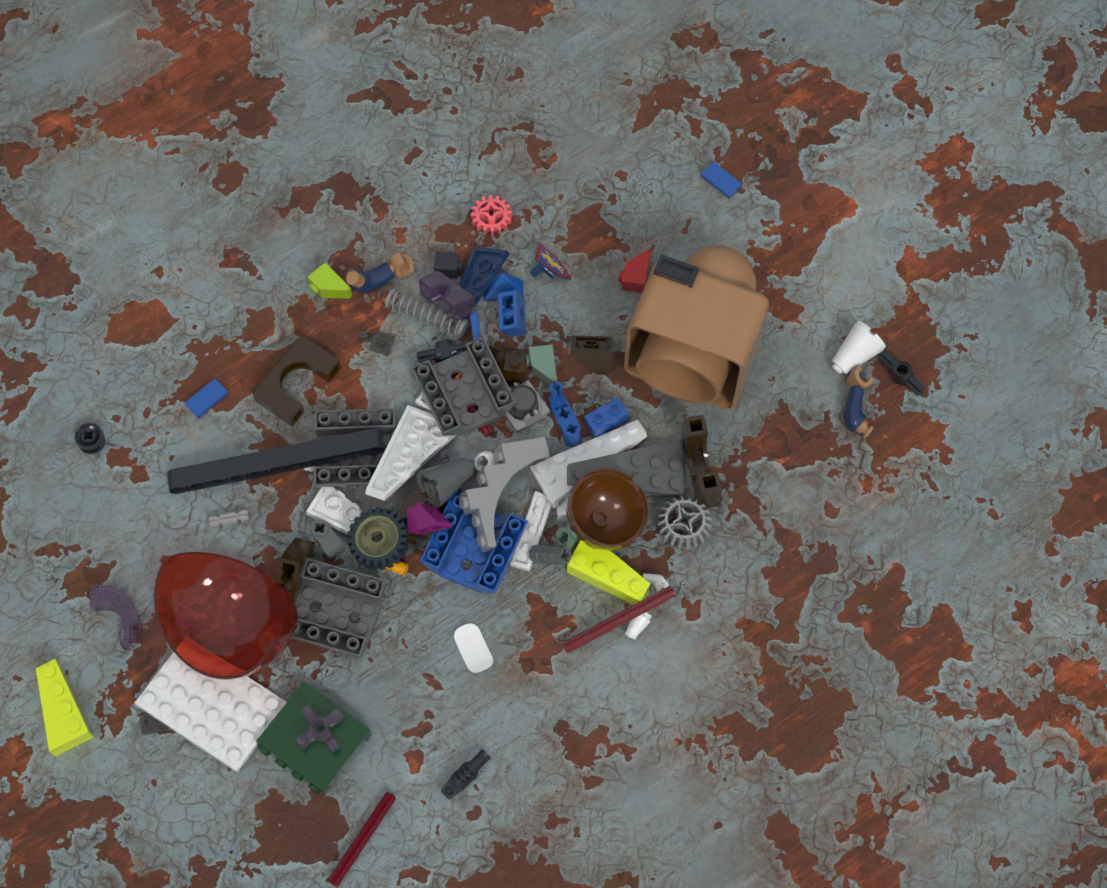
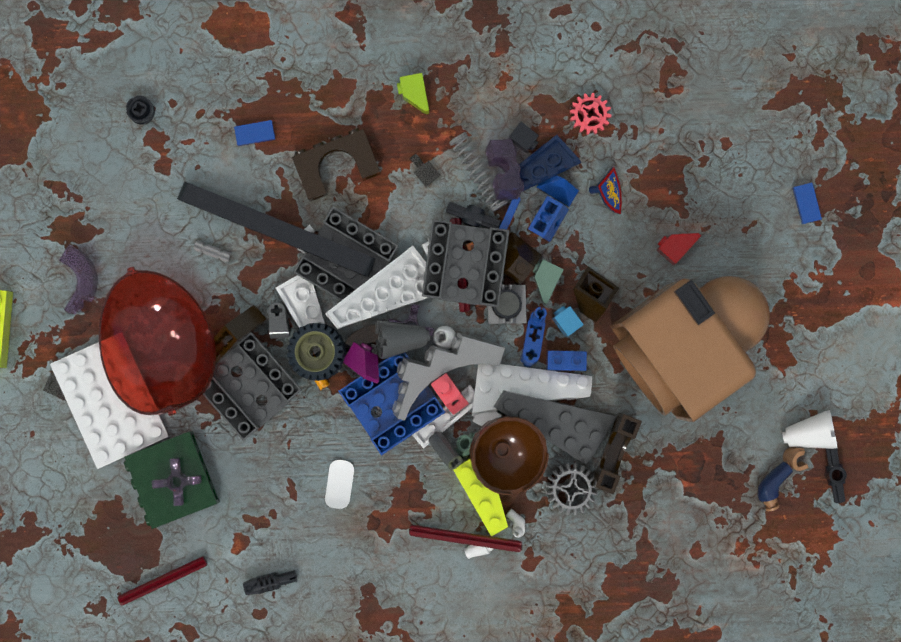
camera: 25 degrees right, 20 degrees up
piece [346,252,414,293] -> none
none -> coral torso [431,373,469,415]
none -> dark azure brick [552,306,584,337]

